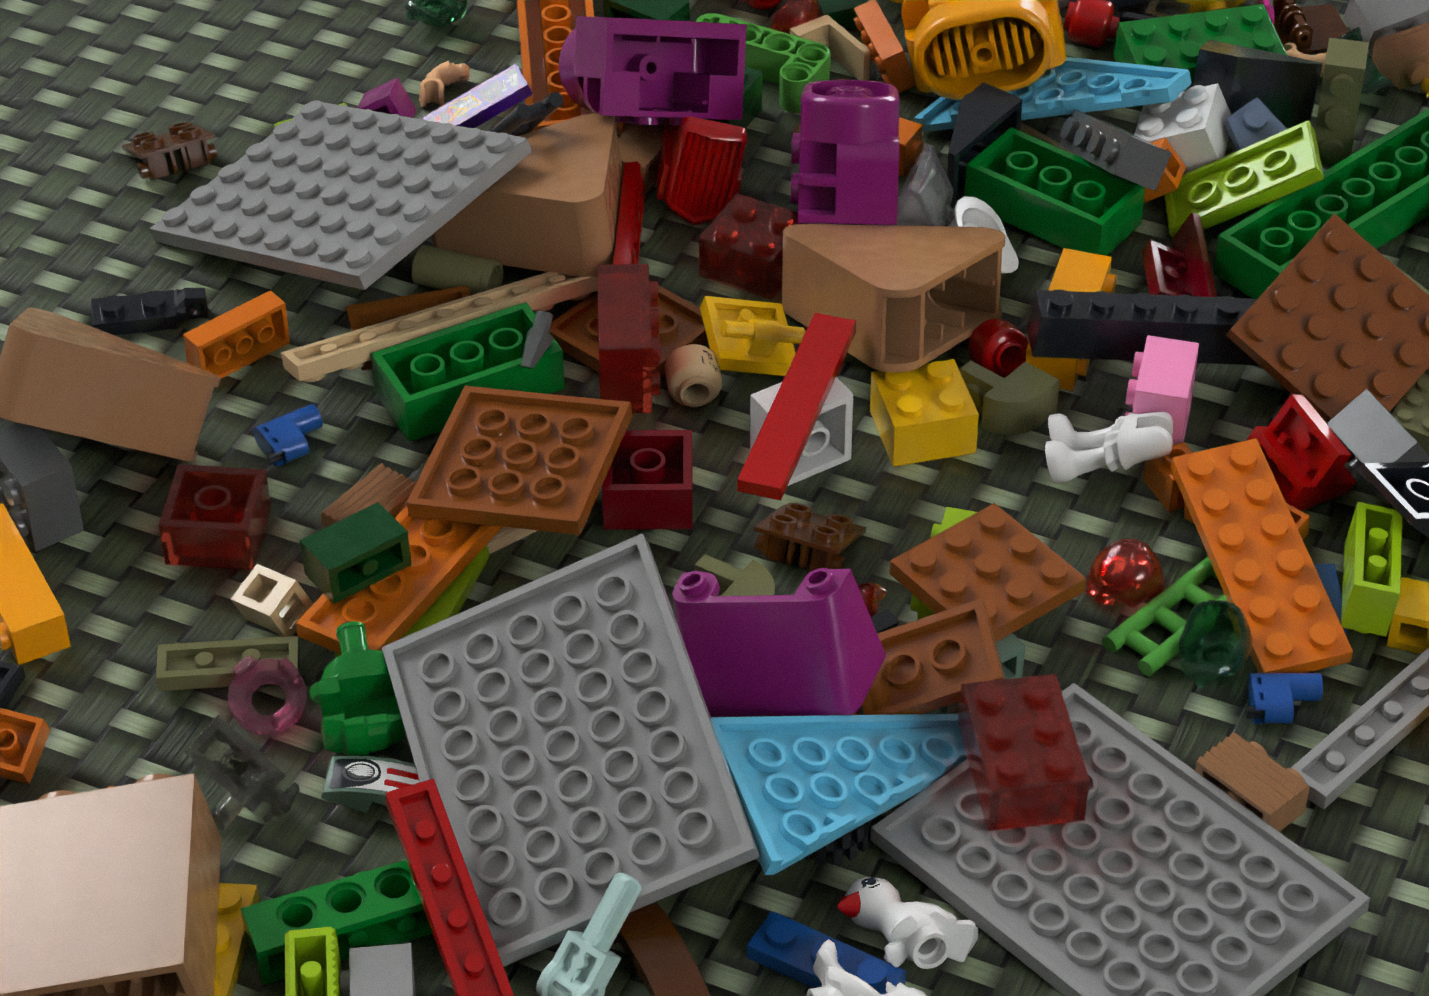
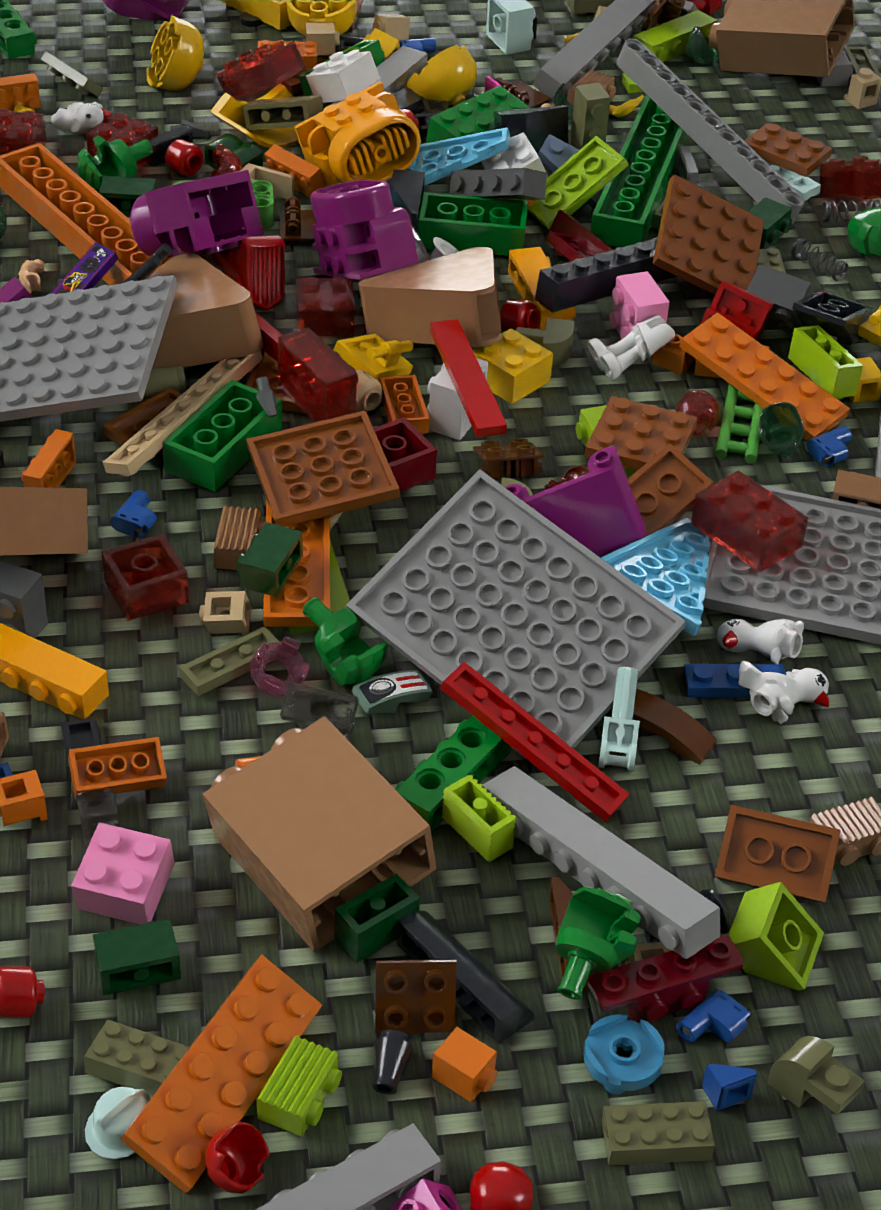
camera: 35 degrees left, 0 degrees up
none -> orange piece [379,374,429,434]

